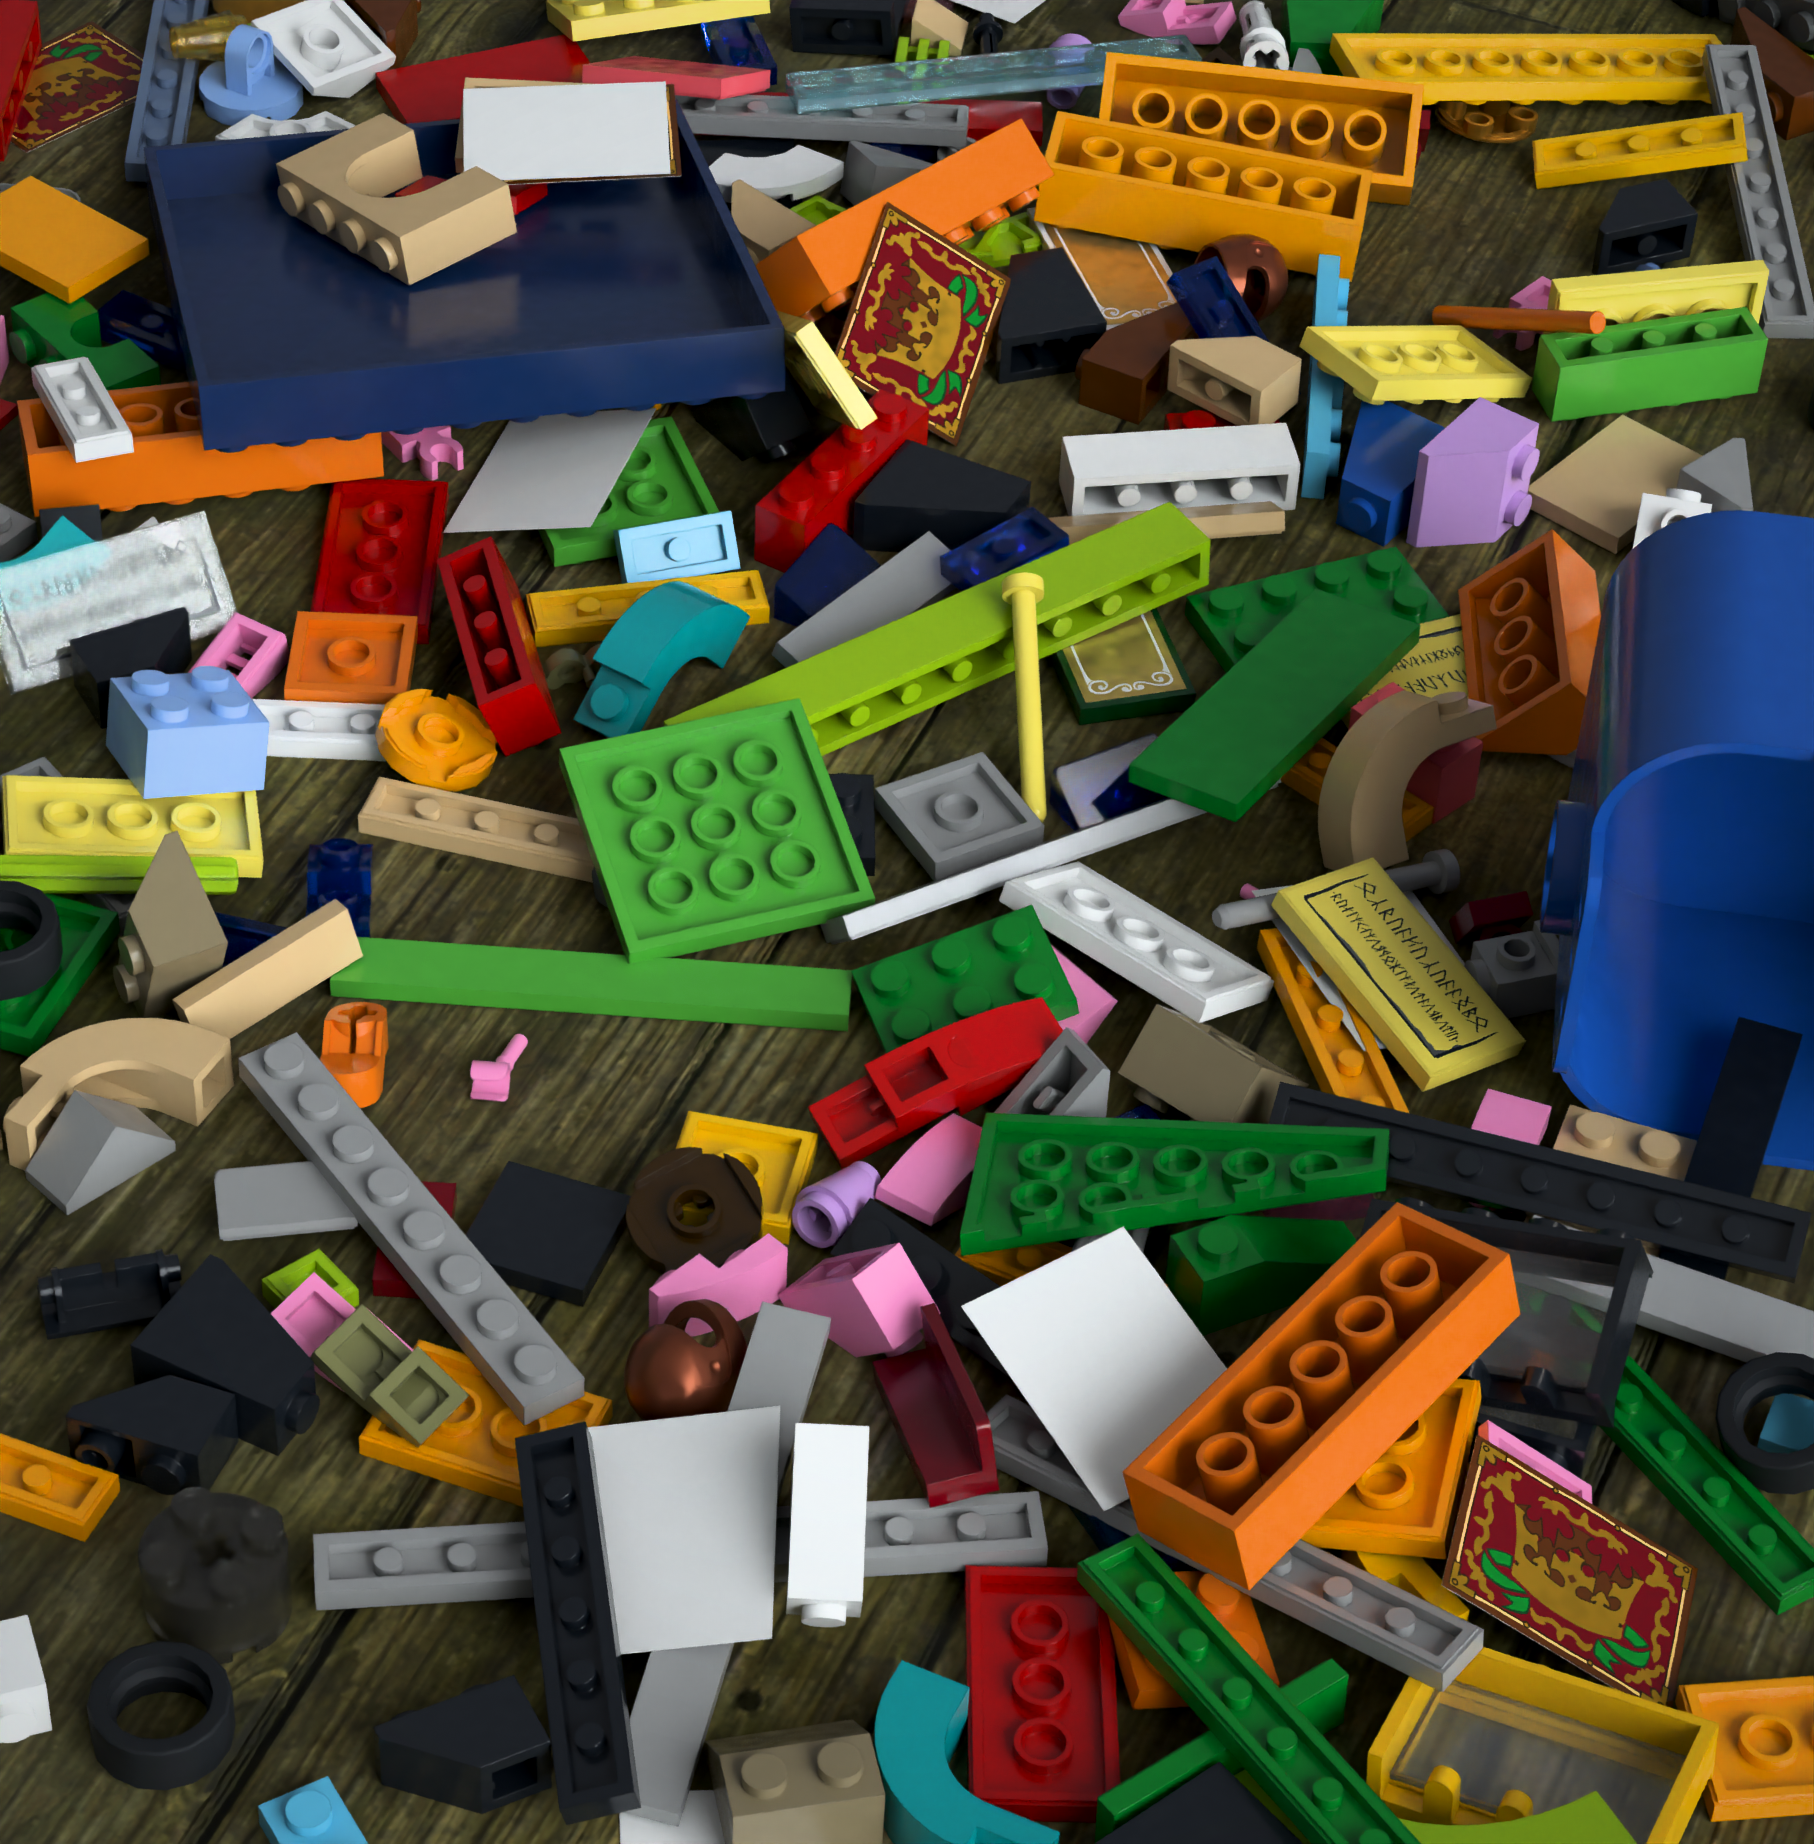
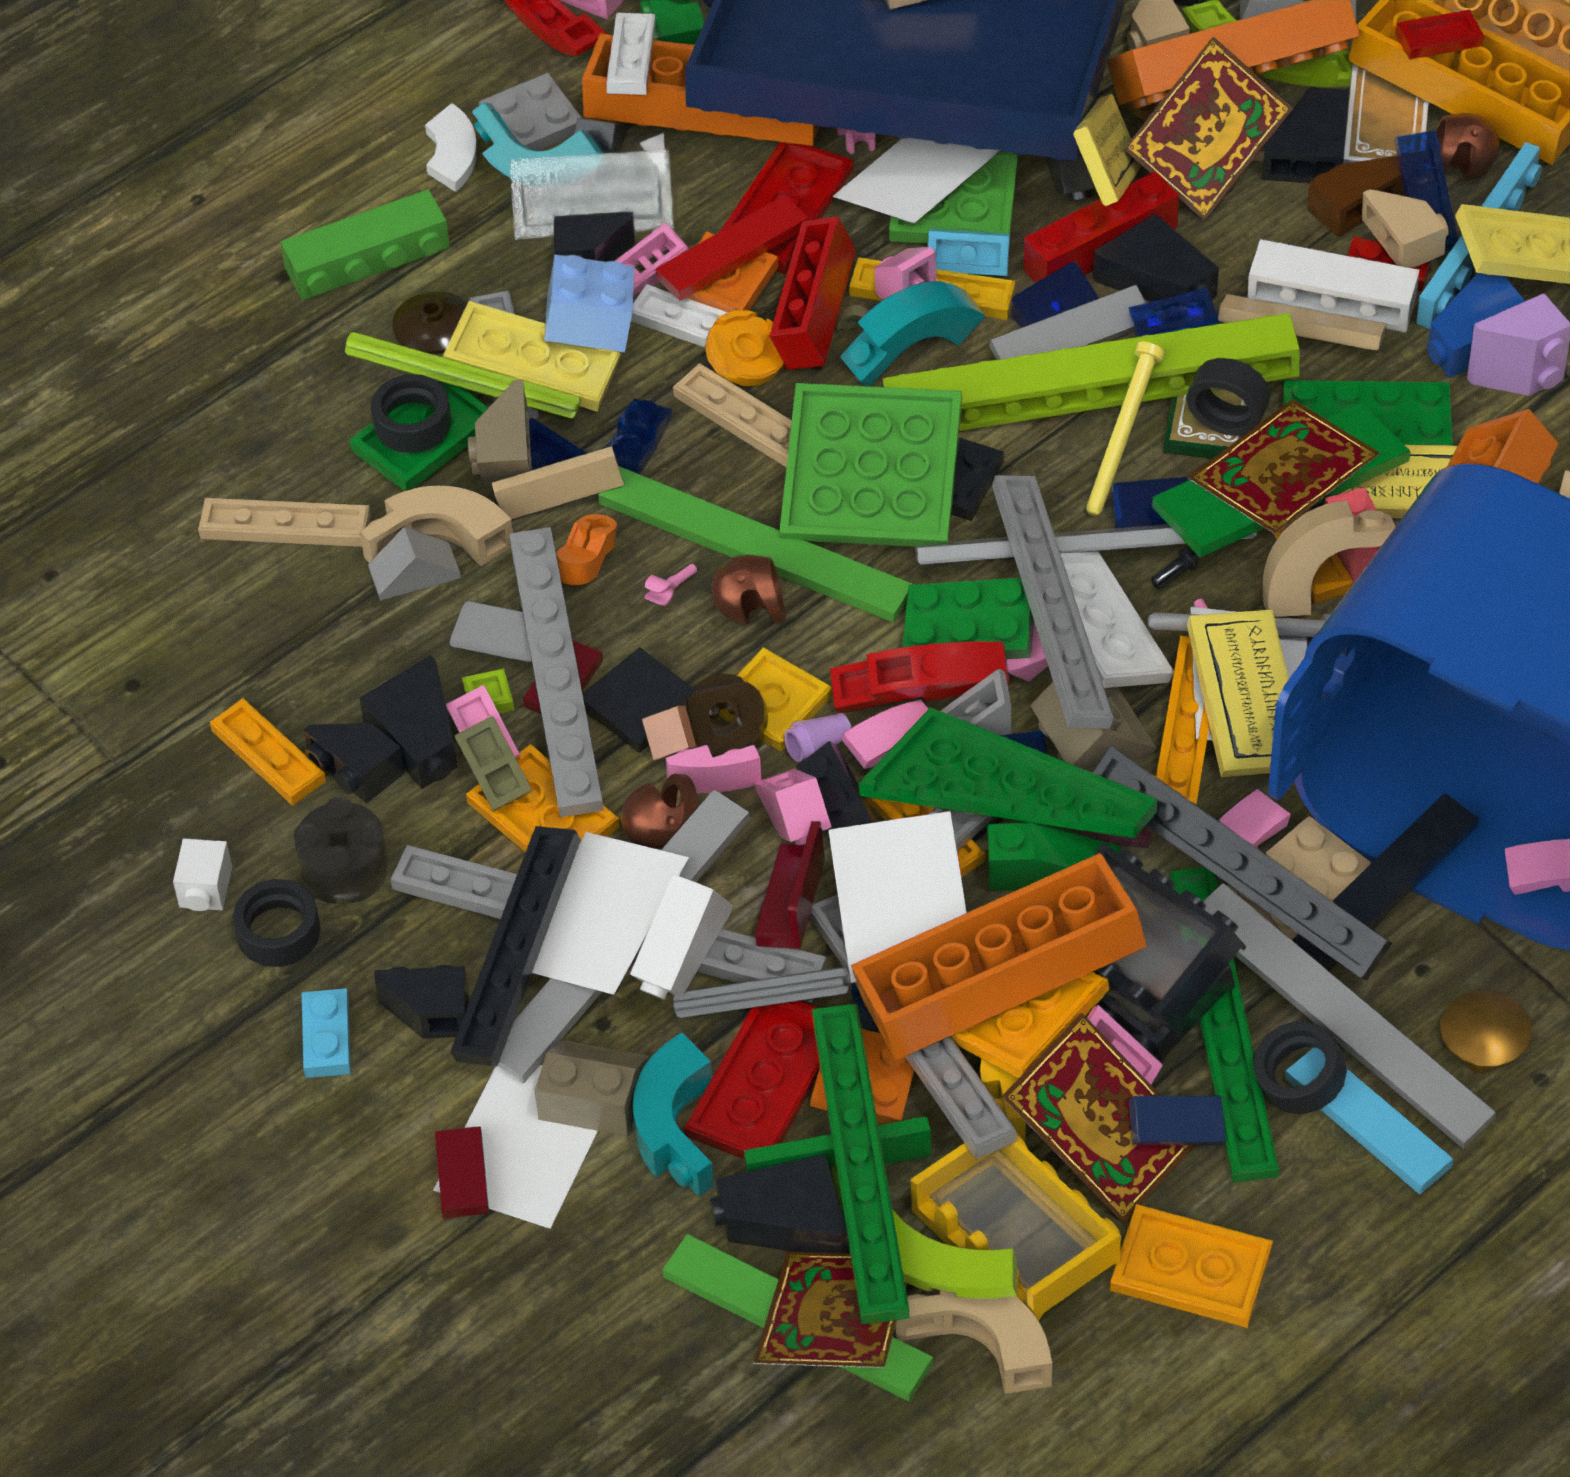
camera: 30 degrees right, 10 degrees up
black hinge [37,1249,182,1340] -> none
light grey plate [874,752,1045,881] -> none
none -> nougat tile [642,706,697,761]
none -> red tile [656,195,809,301]
none -> axle [673,967,850,1018]
none -> copper helmet [711,554,786,625]
none -> bright pink slope [874,247,936,301]
none -> light grey tile [992,475,1114,728]
none -> dark blue tile [1129,1096,1226,1145]
none -> black piece [1151,548,1202,589]
none -> black tyre [1186,358,1271,436]
none -> sticker [1188,399,1380,534]
none -> red tile [1395,9,1485,60]

